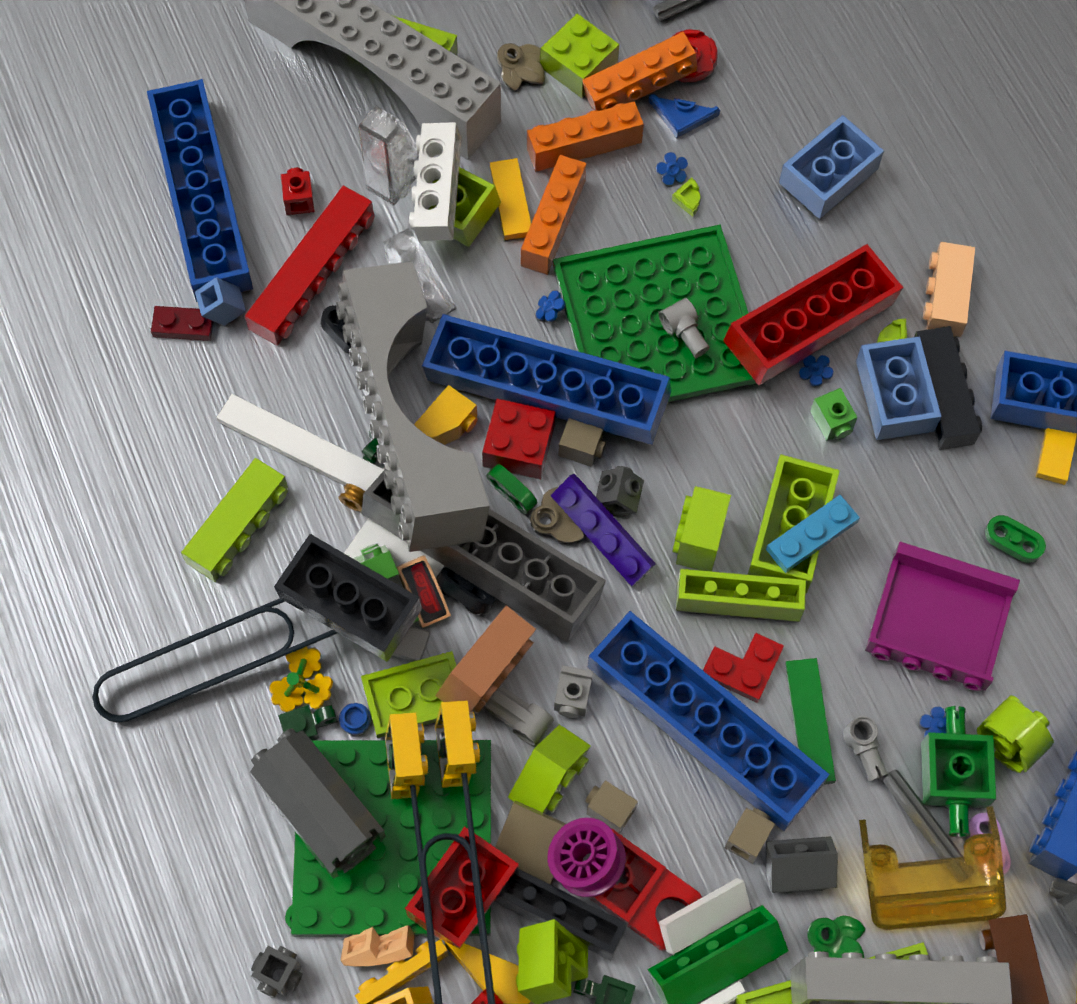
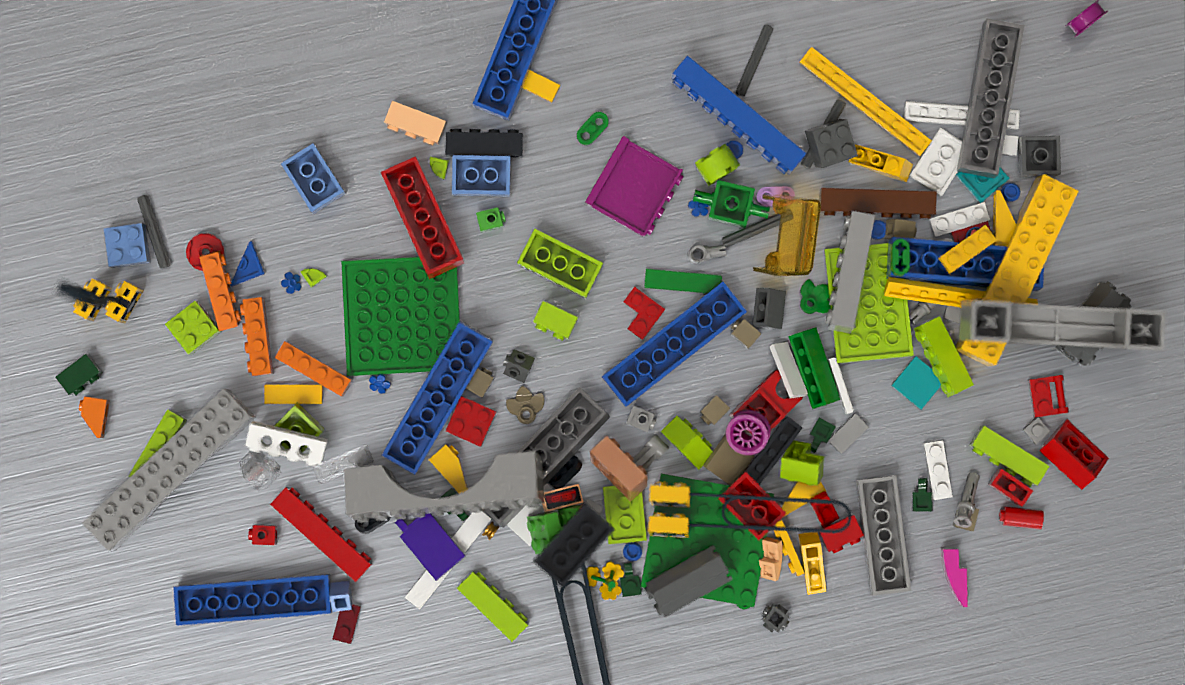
camera: 80 degrees left, 20 degrees up
green beam [486,464,538,514] -> none
dark tan plate [497,43,545,91] -> none
dark purple plate [551,474,656,586] -> none
light grey pin [659,298,710,358] -> none
lime brick [676,569,806,622] -> none
dark azure plate [766,495,860,573] -> none
blue plant [799,355,833,386] -> none
none -> dark purple tile [395,513,466,581]
none -> blue tile [726,141,743,159]

